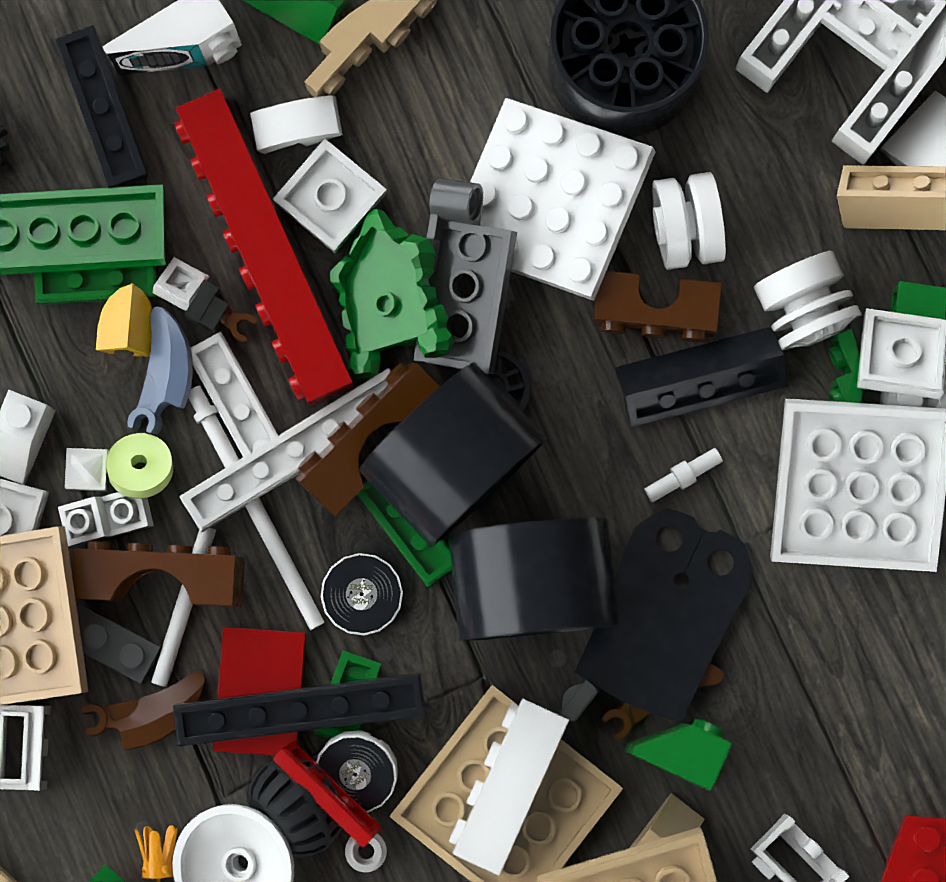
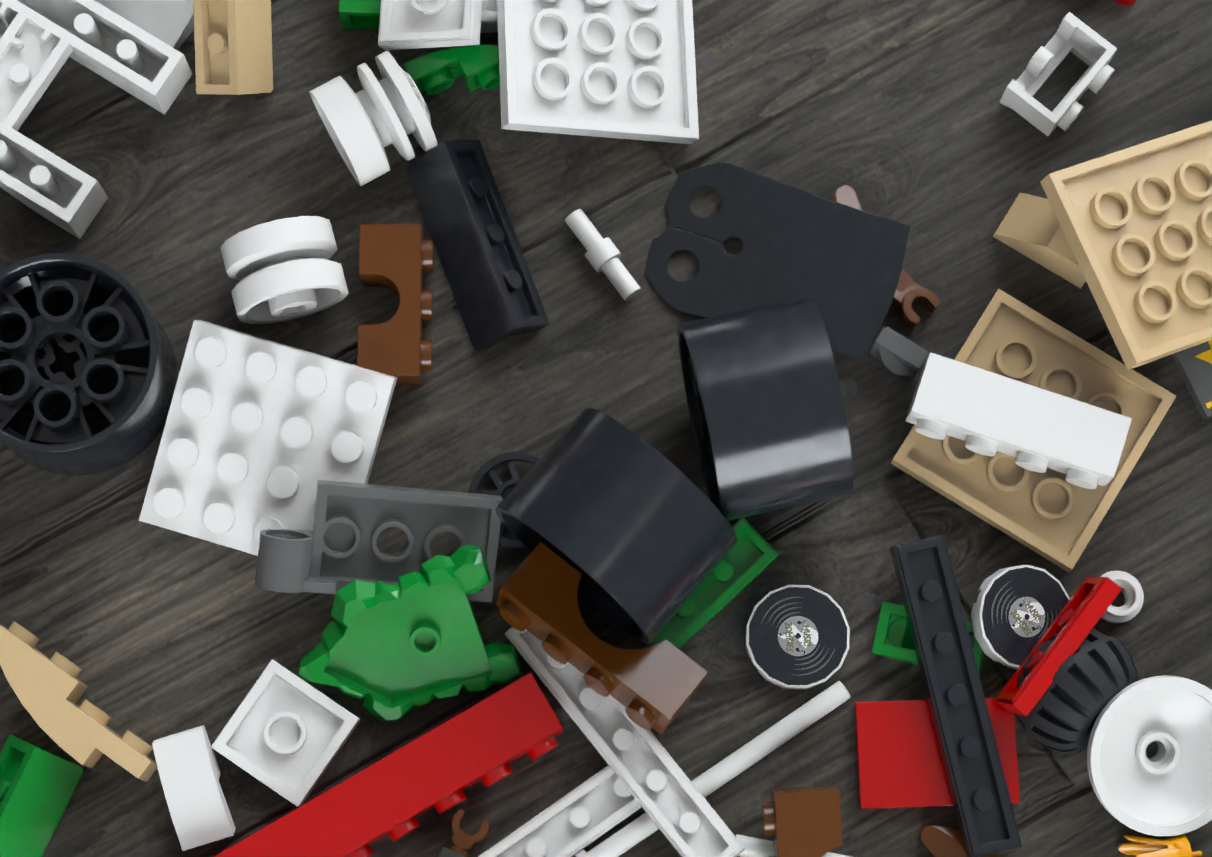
camera: 100 degrees left, 5 degrees down
green slope [624,719,732,791] -> none

